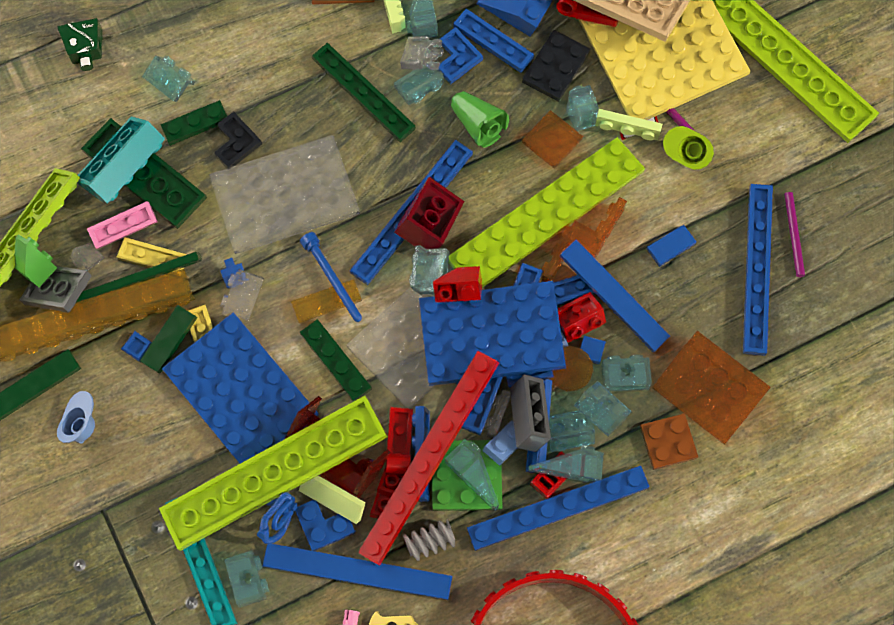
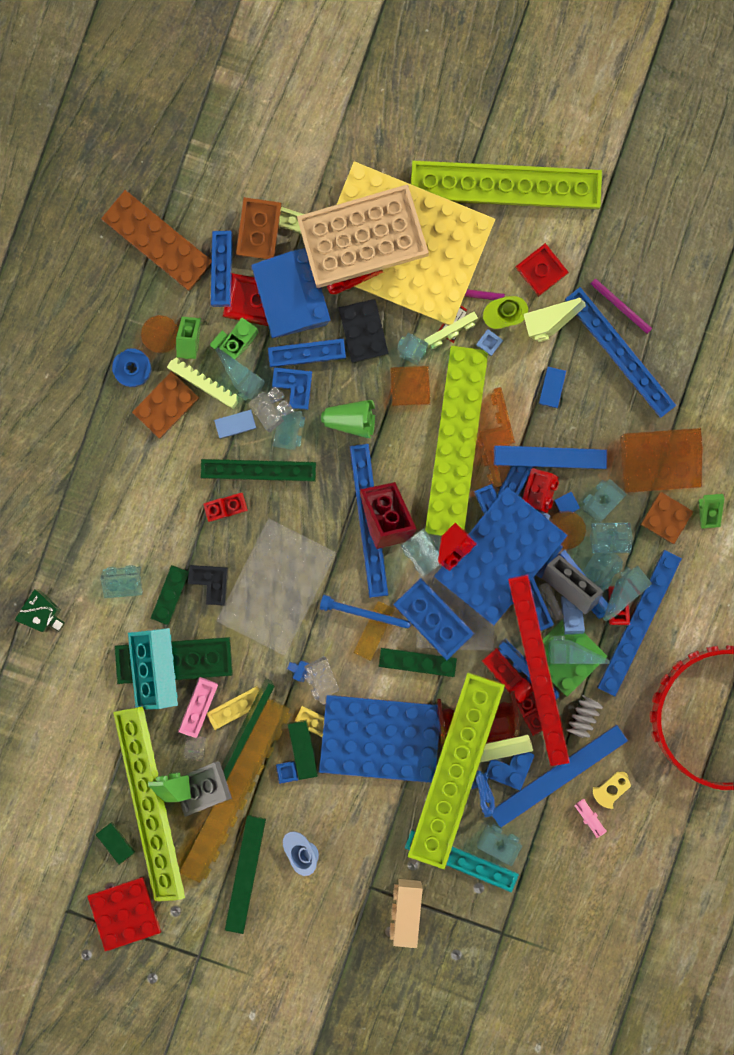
camera: 40 degrees left, 15 degrees up
none -> red slope [203,493,248,522]
none -> medium blue tile [214,410,257,439]
none -> tan brick [390,879,422,948]
none -> blue tile [393,578,474,660]
none -> medium blue plate [476,329,503,356]
none -> red tile [515,243,569,297]
none -> yellowish green slope [524,298,586,342]
none -> bright green slope [699,494,725,529]

